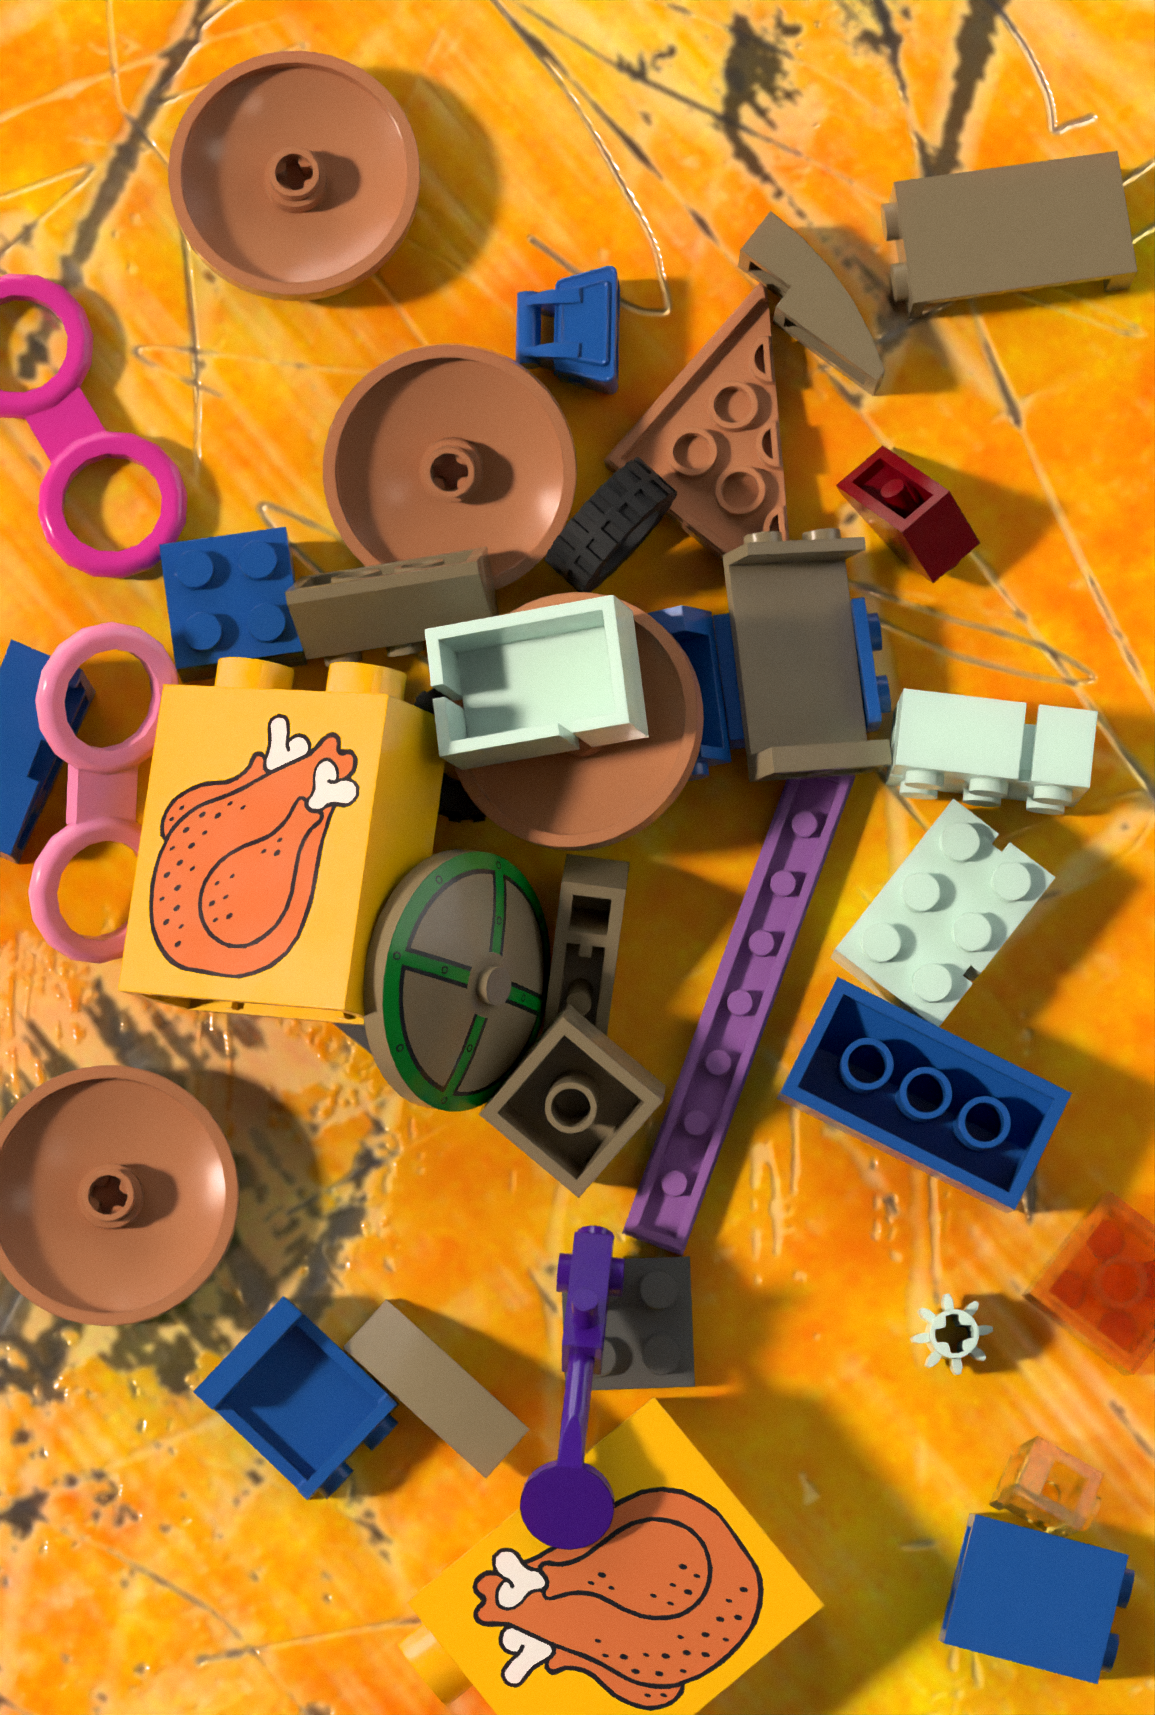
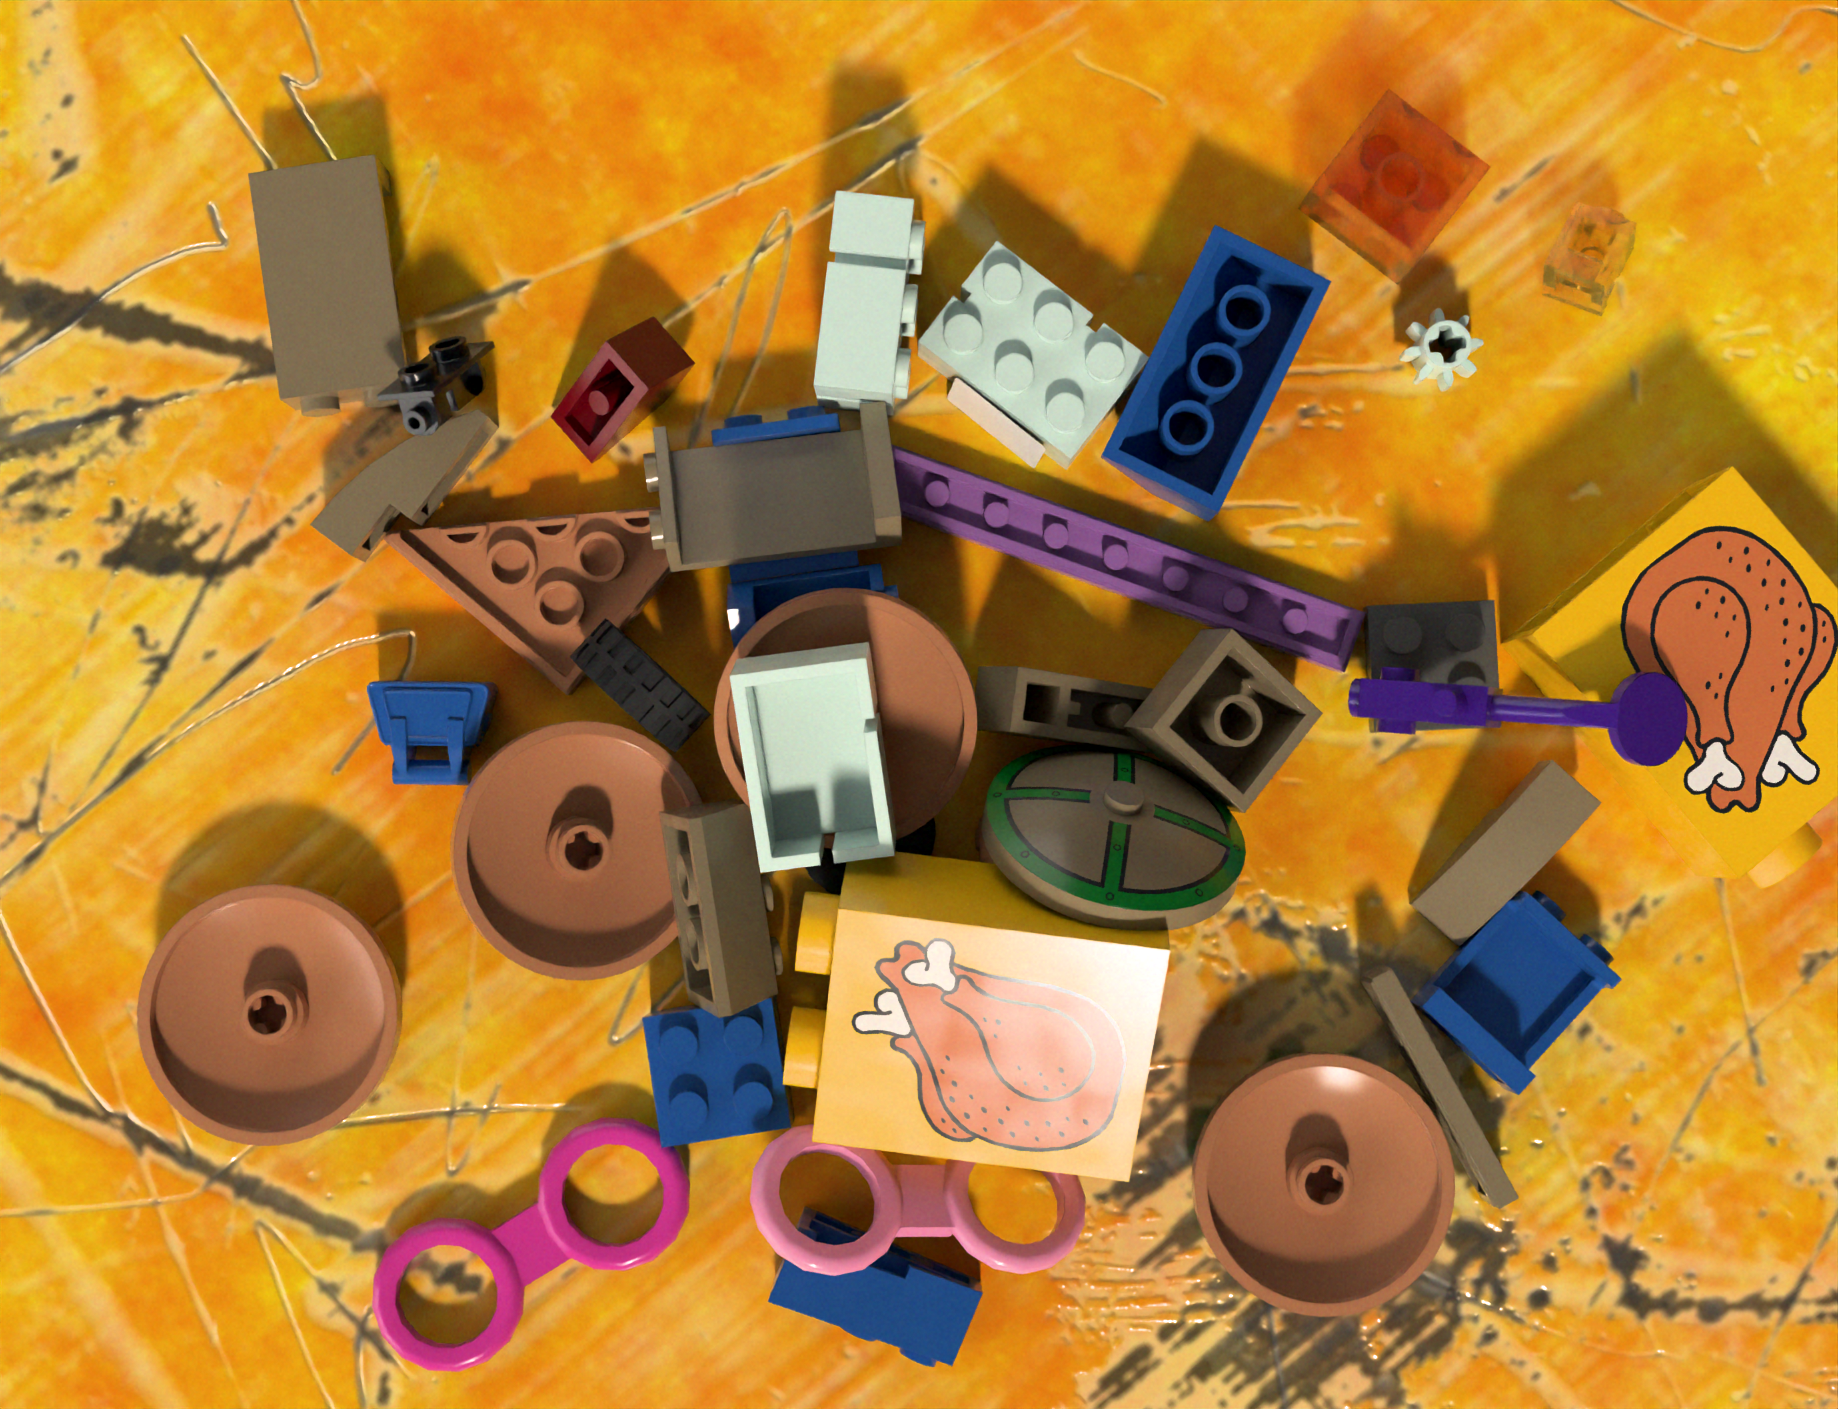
camera: 90 degrees left, 5 degrees up
blue panel [938,1513,1135,1684] -> none
none -> black hinge [377,336,495,436]
none -> white sticker [947,378,1046,468]
none -> dark tan tile [1360,964,1519,1209]

